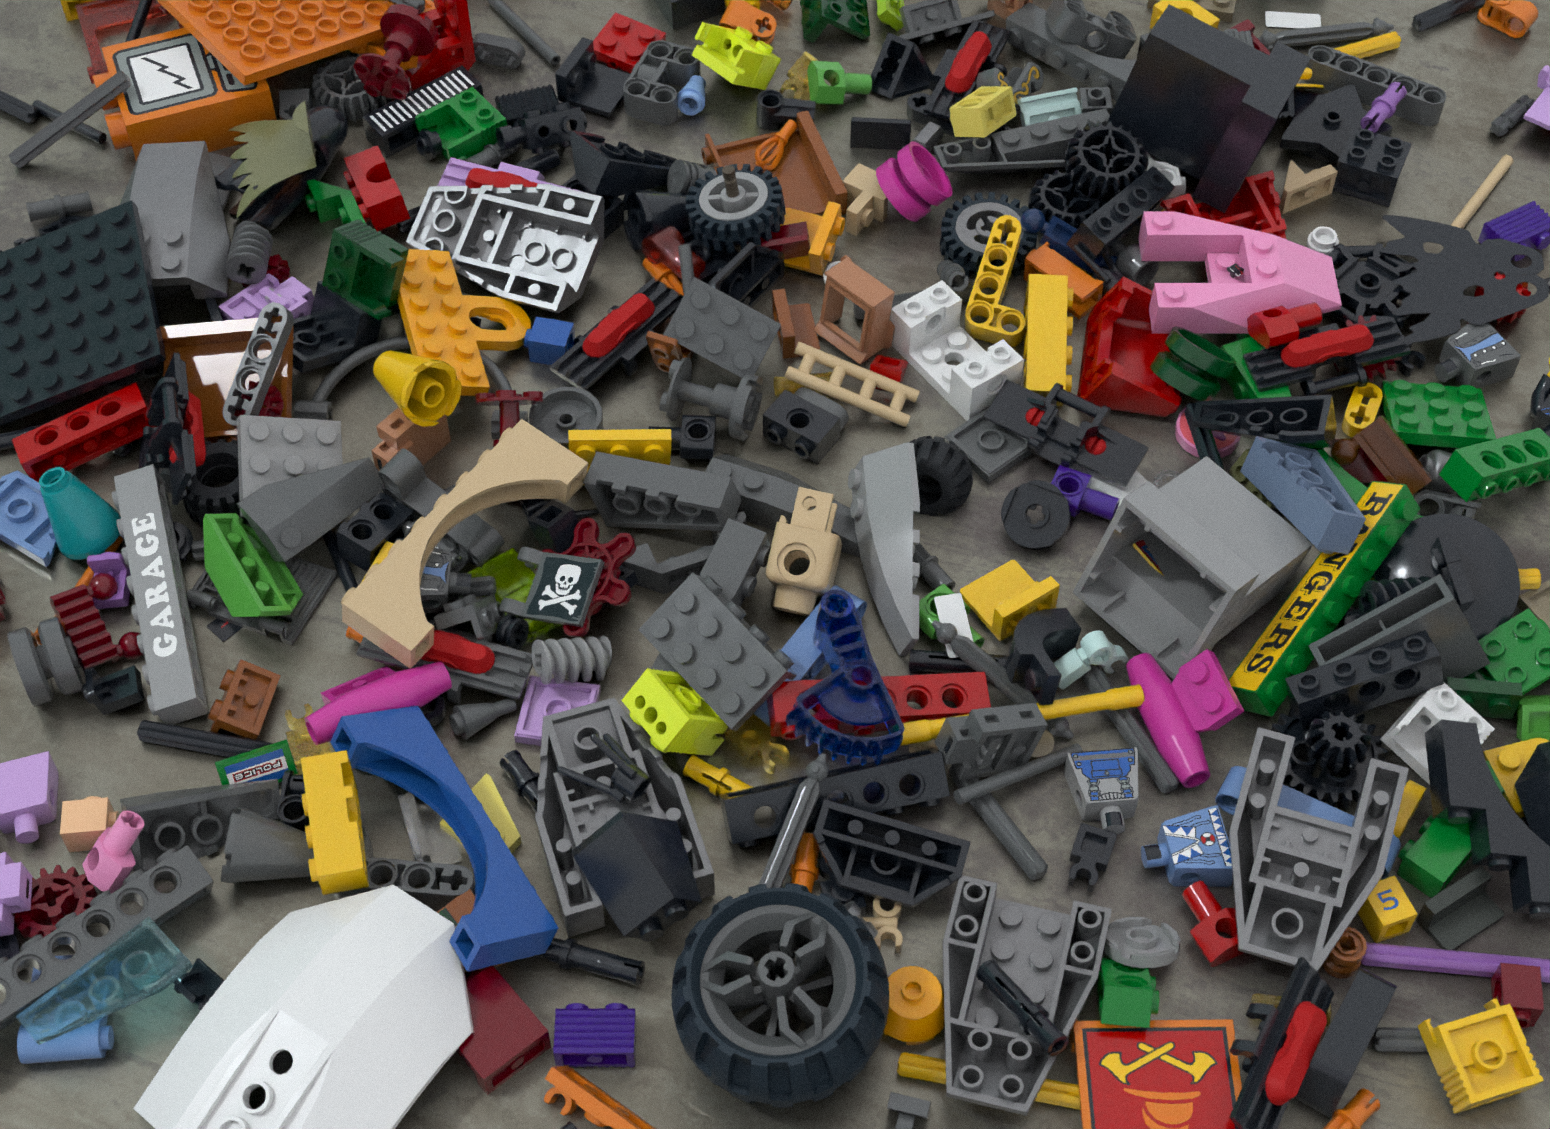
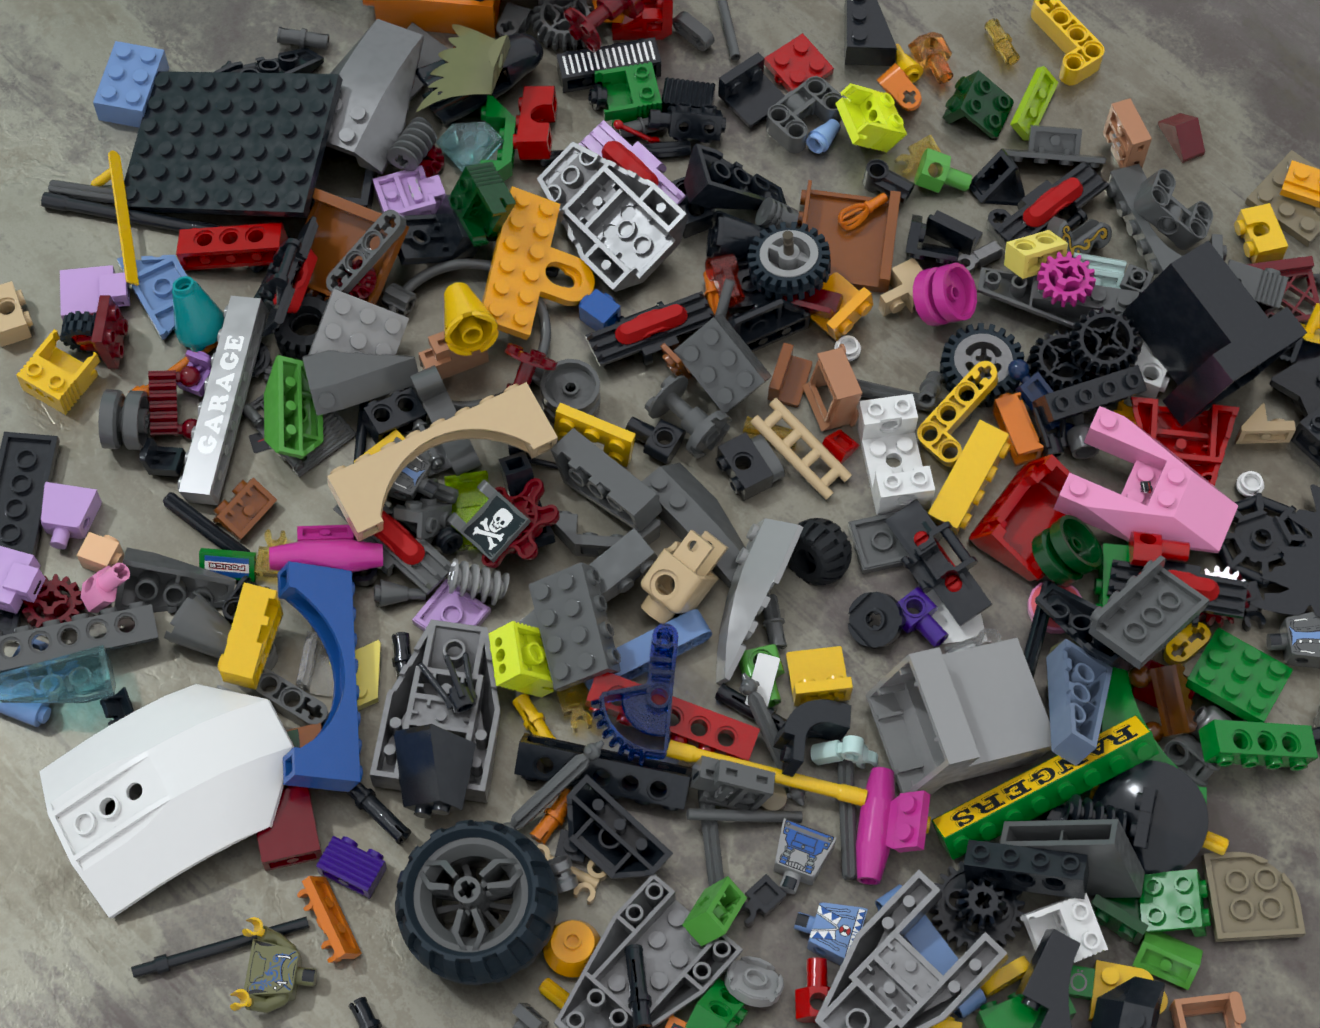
camera: 25 degrees right, 10 degrees up
none -> clear light blue plate [436,122,504,172]
none -> red hinge [613,120,660,143]
none -> bright green brick [682,876,747,947]
none -> black bracket [906,214,959,264]
none -> dark pink gear [1037,252,1096,307]
none -> dark grey bracket [1089,556,1209,670]

